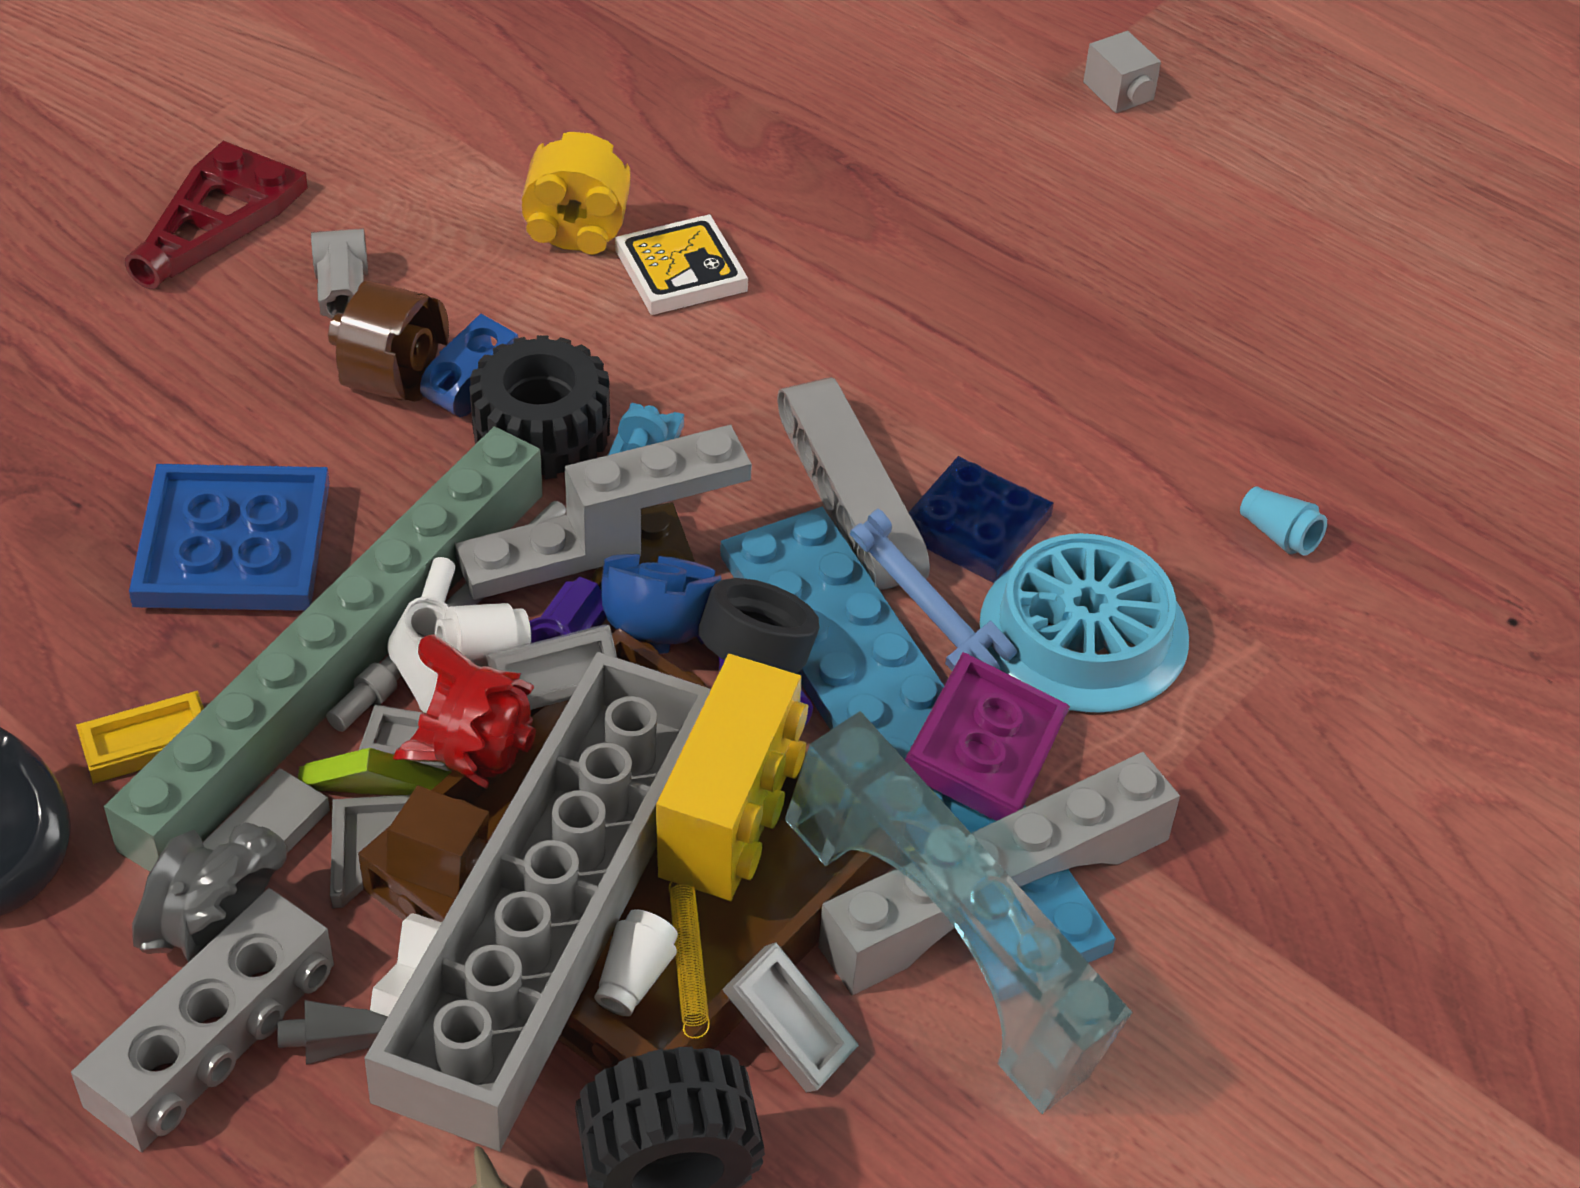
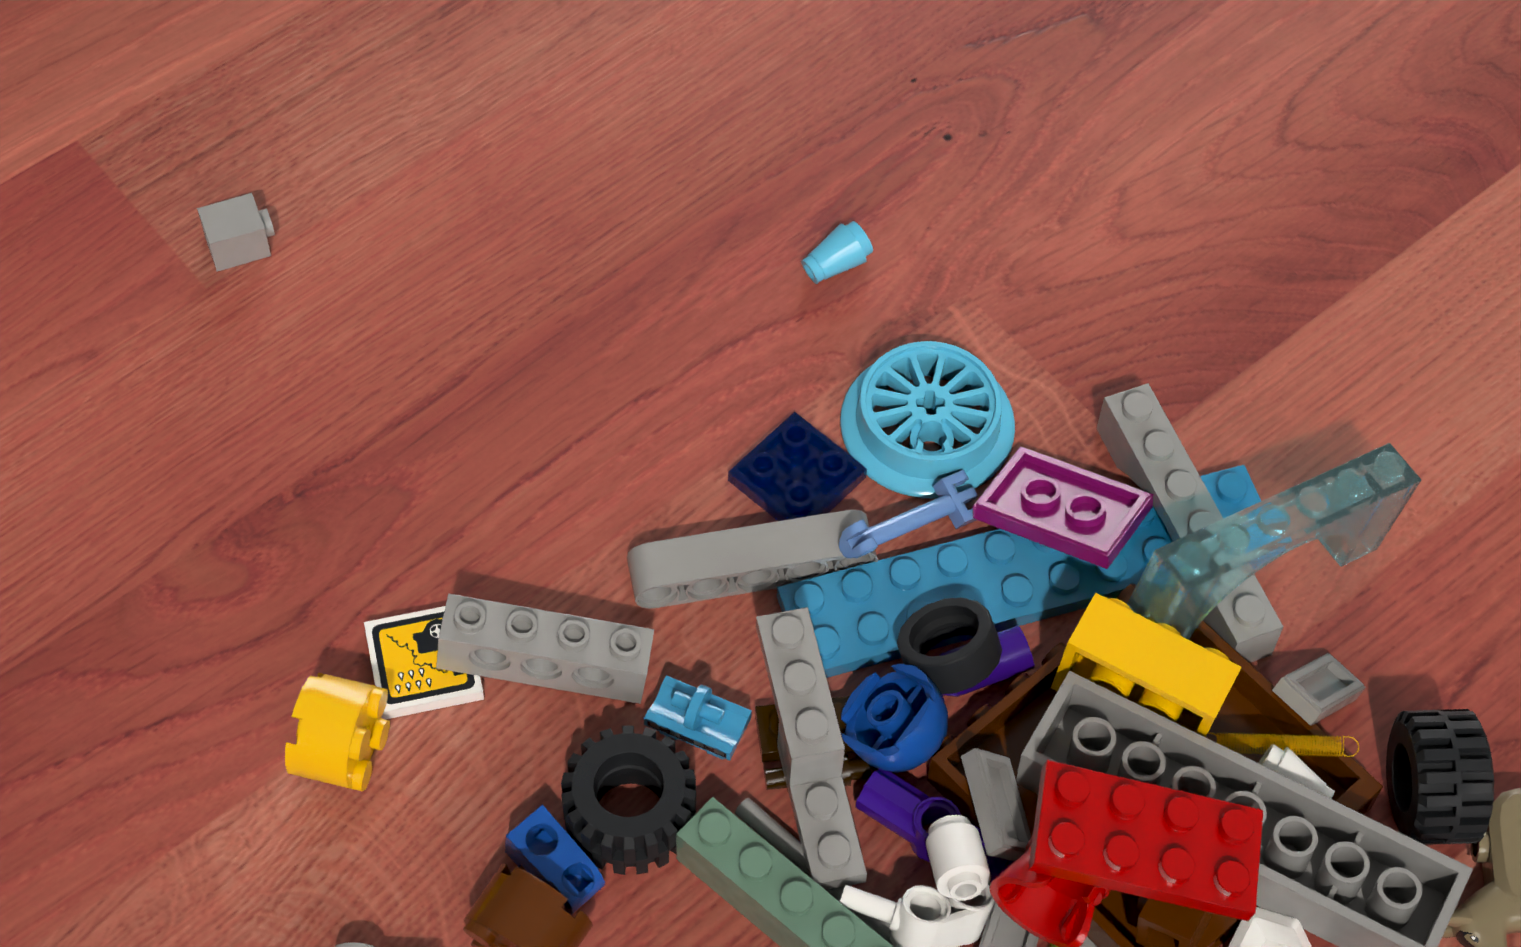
camera: 80 degrees left, 10 degrees up
none -> light grey brick [436,593,654,704]
none -> red piece [1028,760,1263,921]

